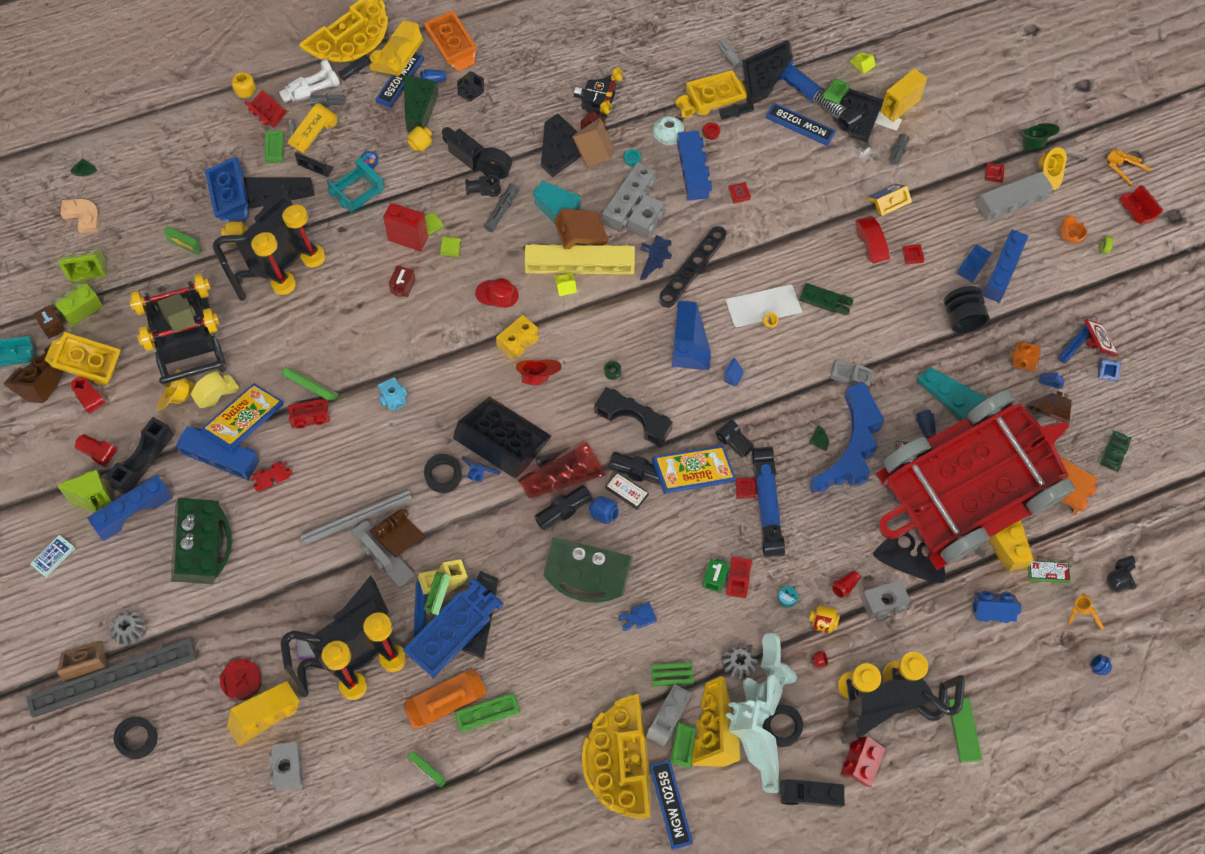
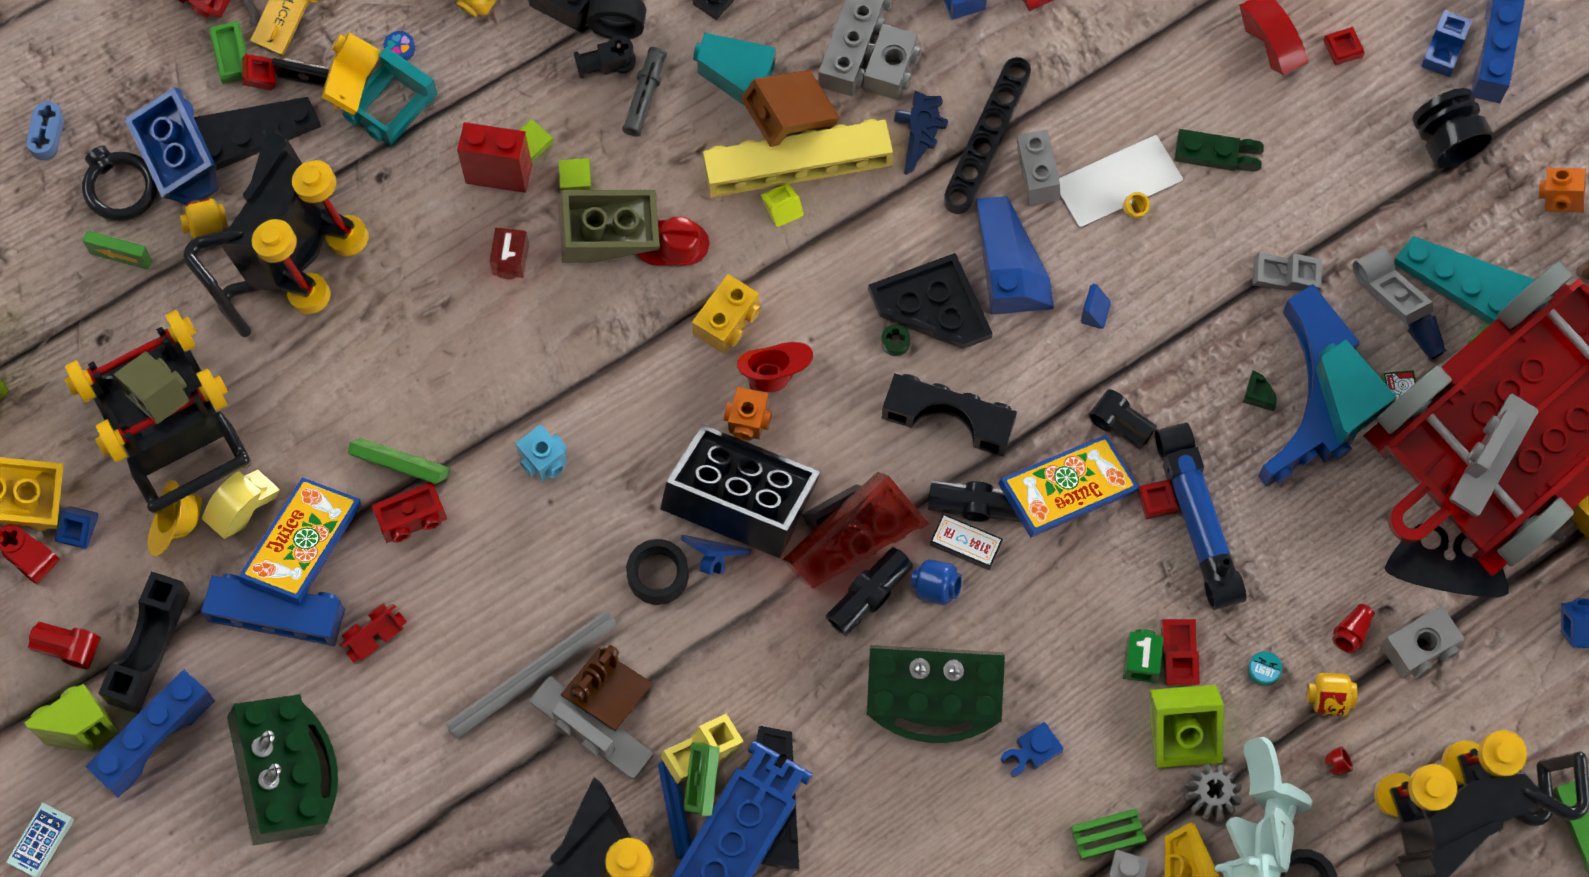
camera: 10 degrees left, 5 degrees up
none -> medium blue beam [27,101,64,160]
none -> blue slope [55,506,98,549]
none -> black piece [82,145,158,221]
none -> red tile [242,54,276,91]
none -> yellow door [322,32,381,115]
none -> olive slope [558,190,660,263]
none -> orange brick [724,387,772,441]
none -> black plate [868,253,993,349]
none -> light grey brick [1017,129,1060,206]
none -> lime slope [1150,685,1224,768]
none -> teal slope [1315,339,1397,445]
none -> light grey plate [1352,248,1434,325]
none -> light grey bracket [1449,394,1538,517]

